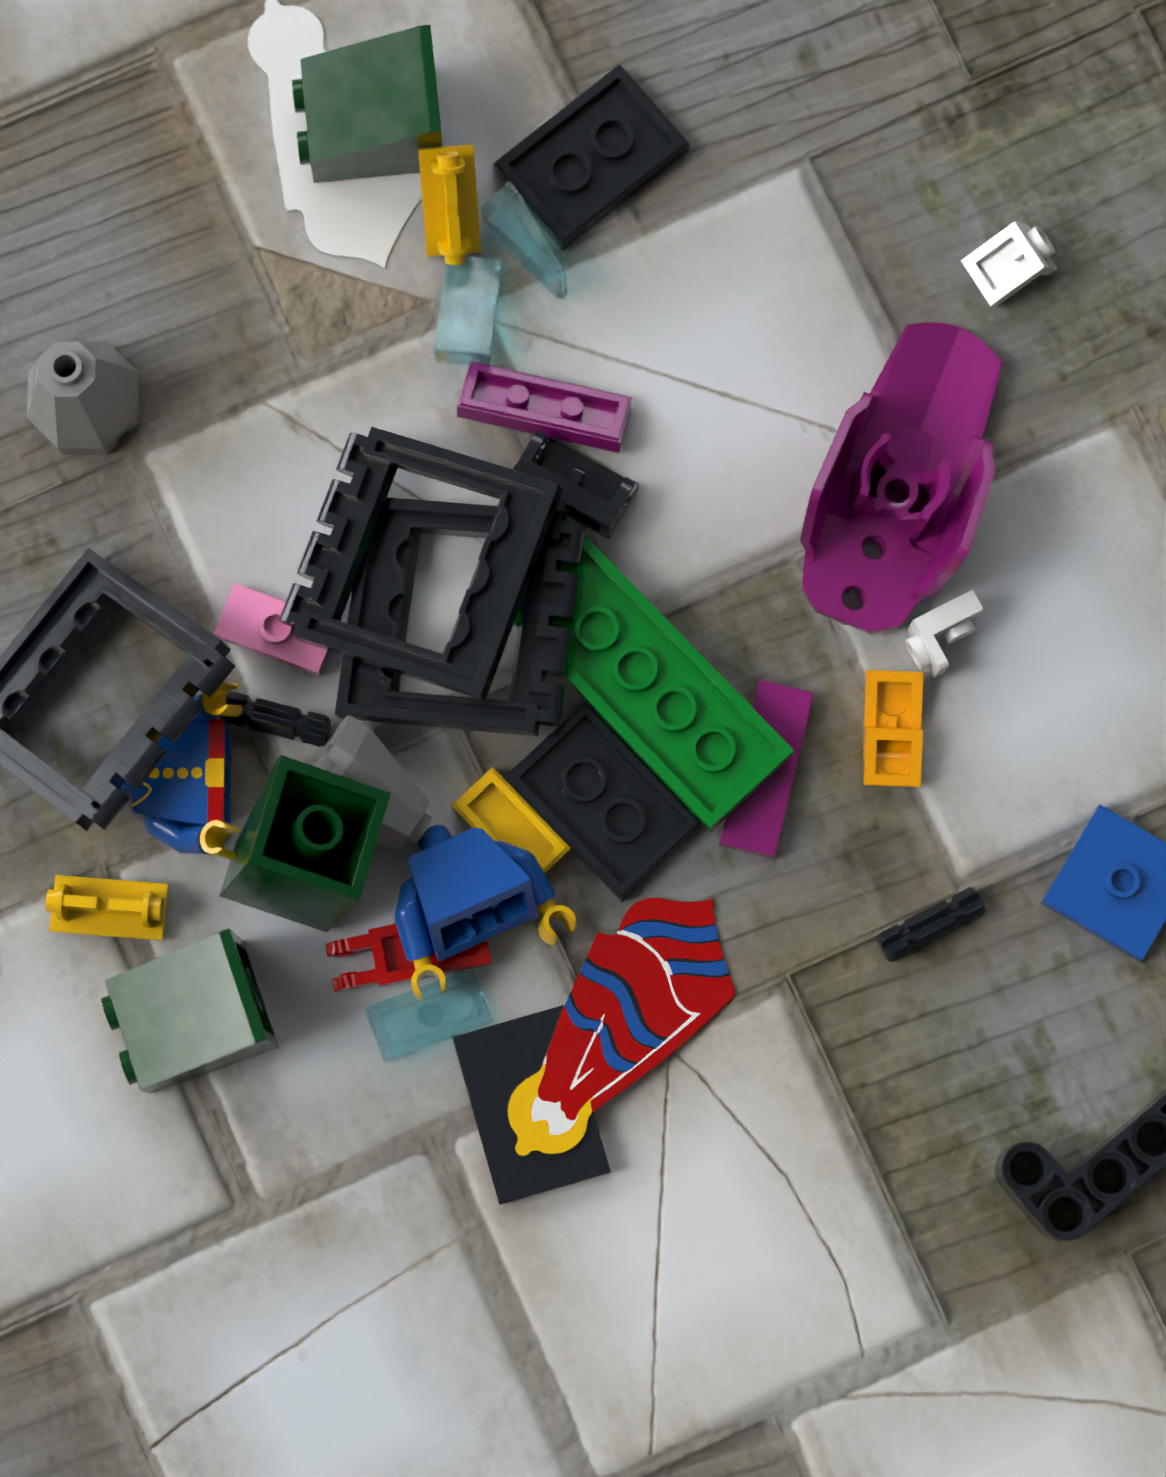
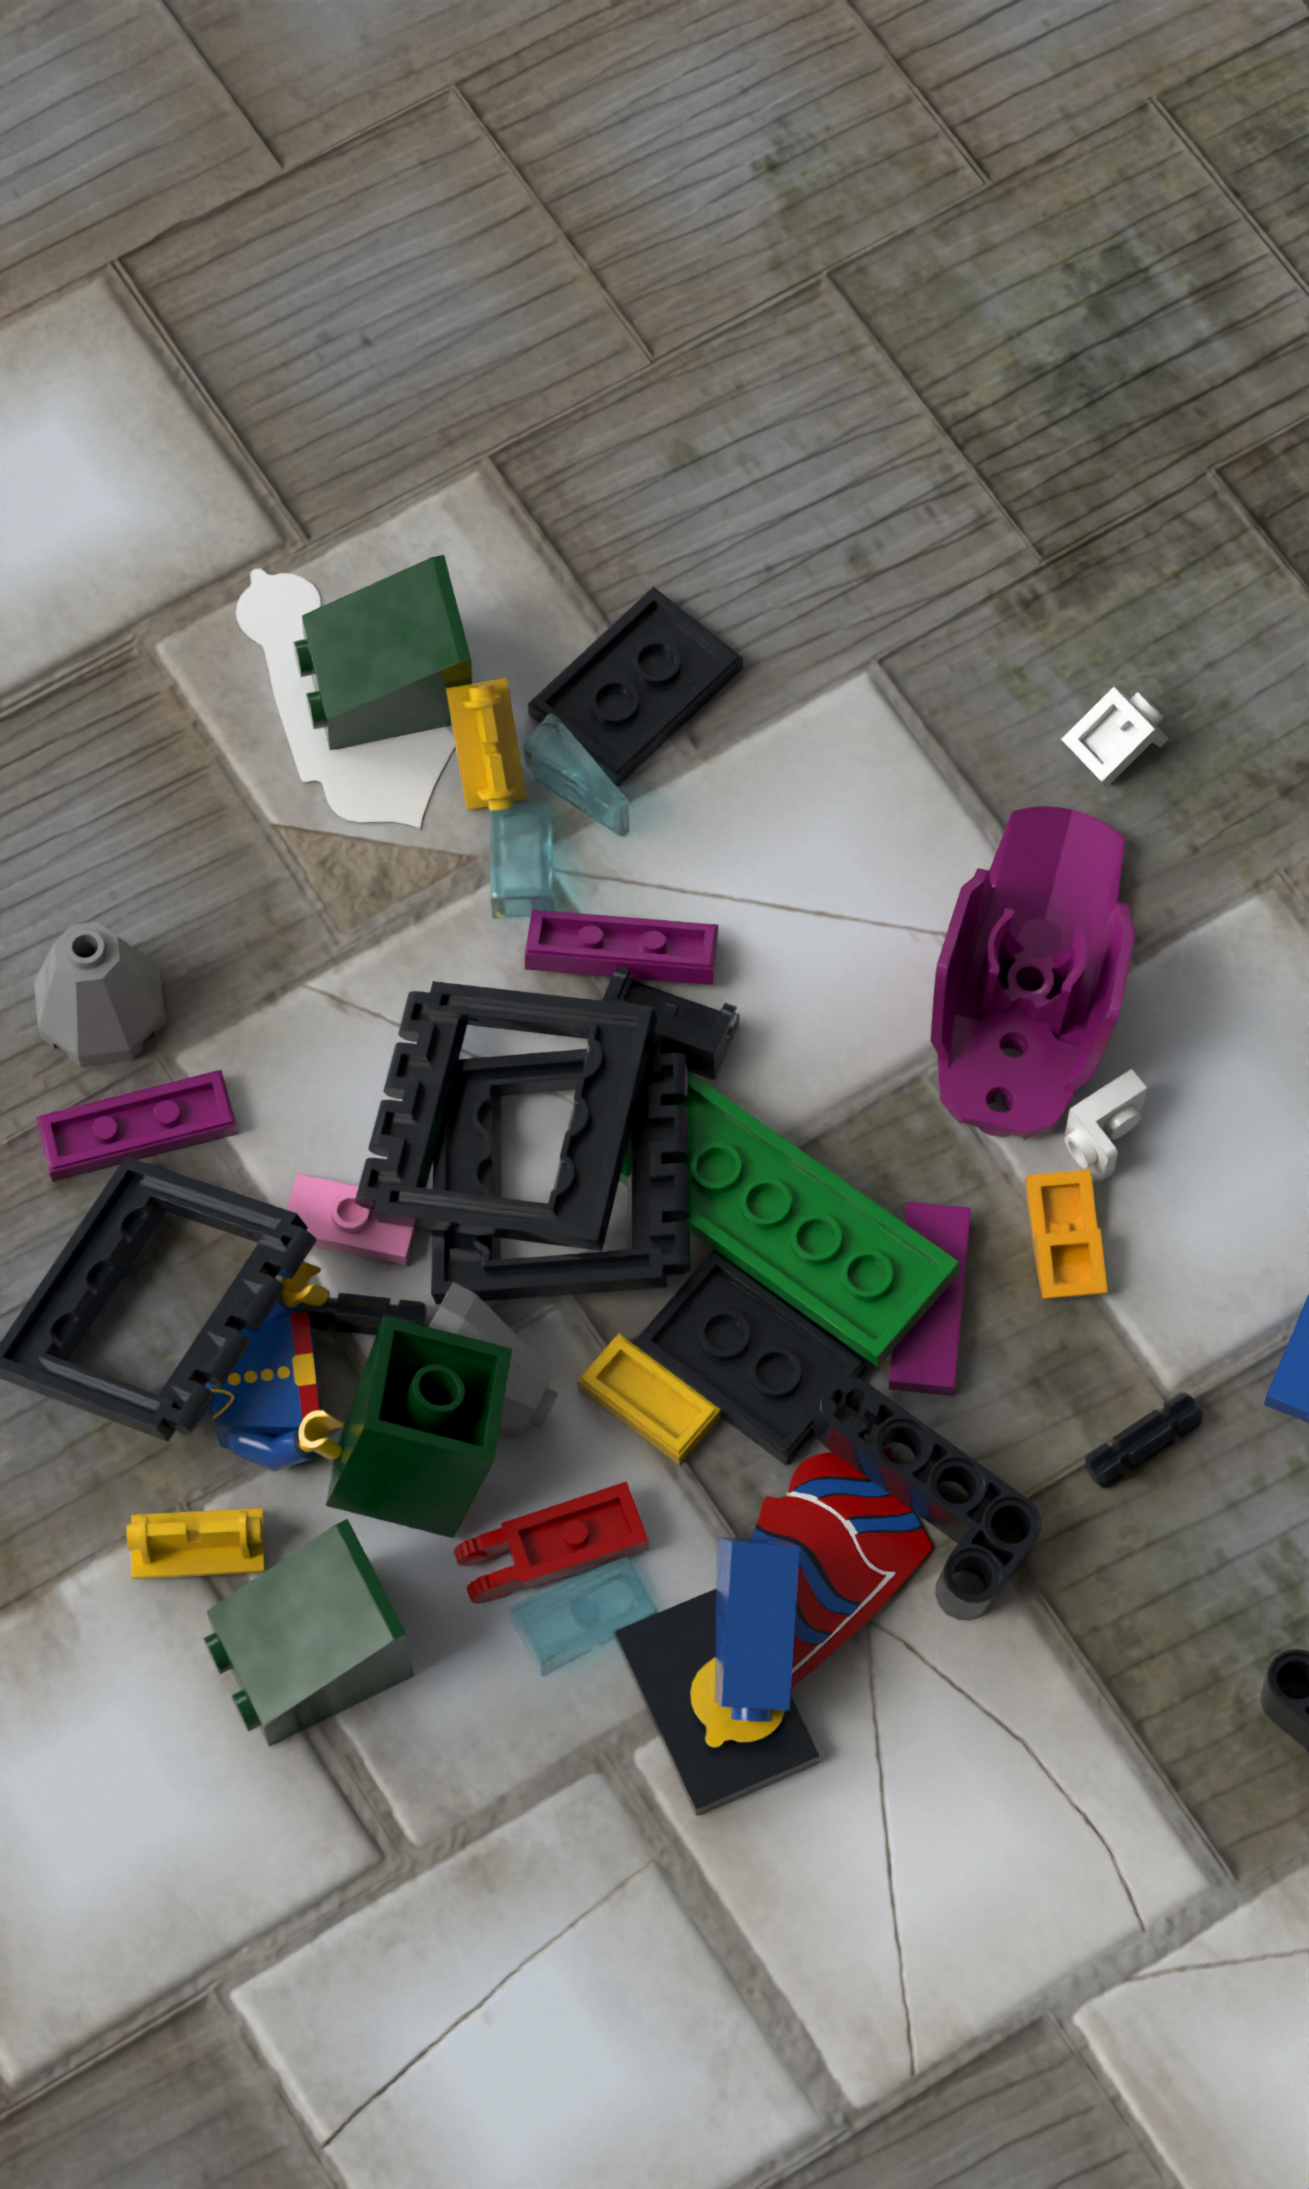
camera: 10 degrees left, 15 degrees down
blue torso [395,825,576,1002] -> none
none -> magenta tile [36,1069,238,1182]
none -> blue slope [715,1537,800,1722]
none -> black beam [813,1376,1041,1621]

